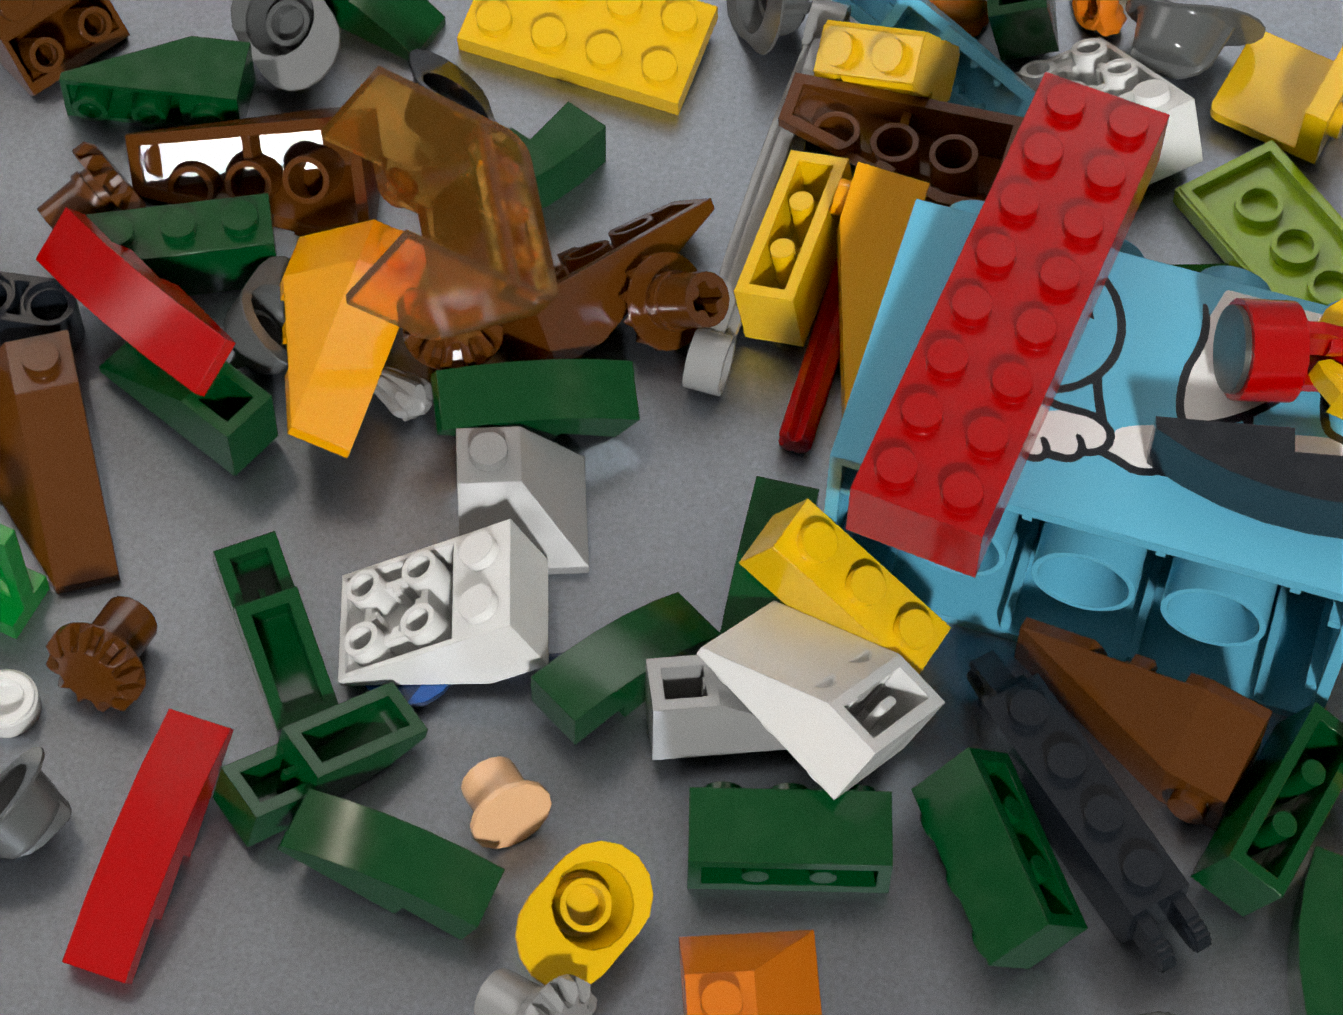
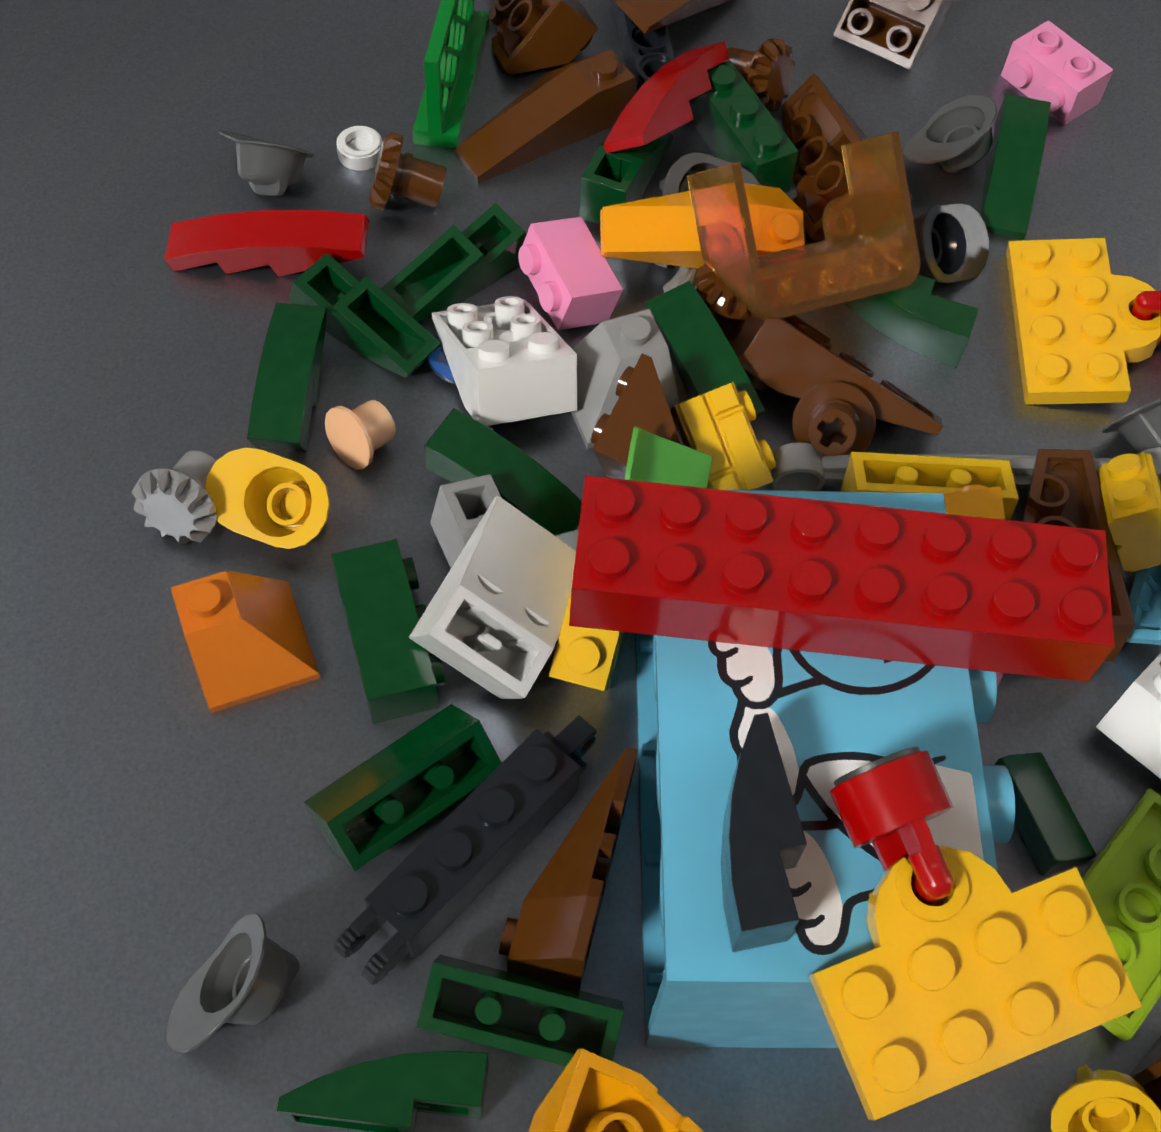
camera: 70 degrees right, 0 degrees up
dark green slope [59,36,256,128] -> none
none -> bright pink brick [518,217,623,331]
none -> reddish brown slope [591,353,681,479]
none -> bright green piece [624,426,713,488]
none -> yellow brick [670,382,776,490]

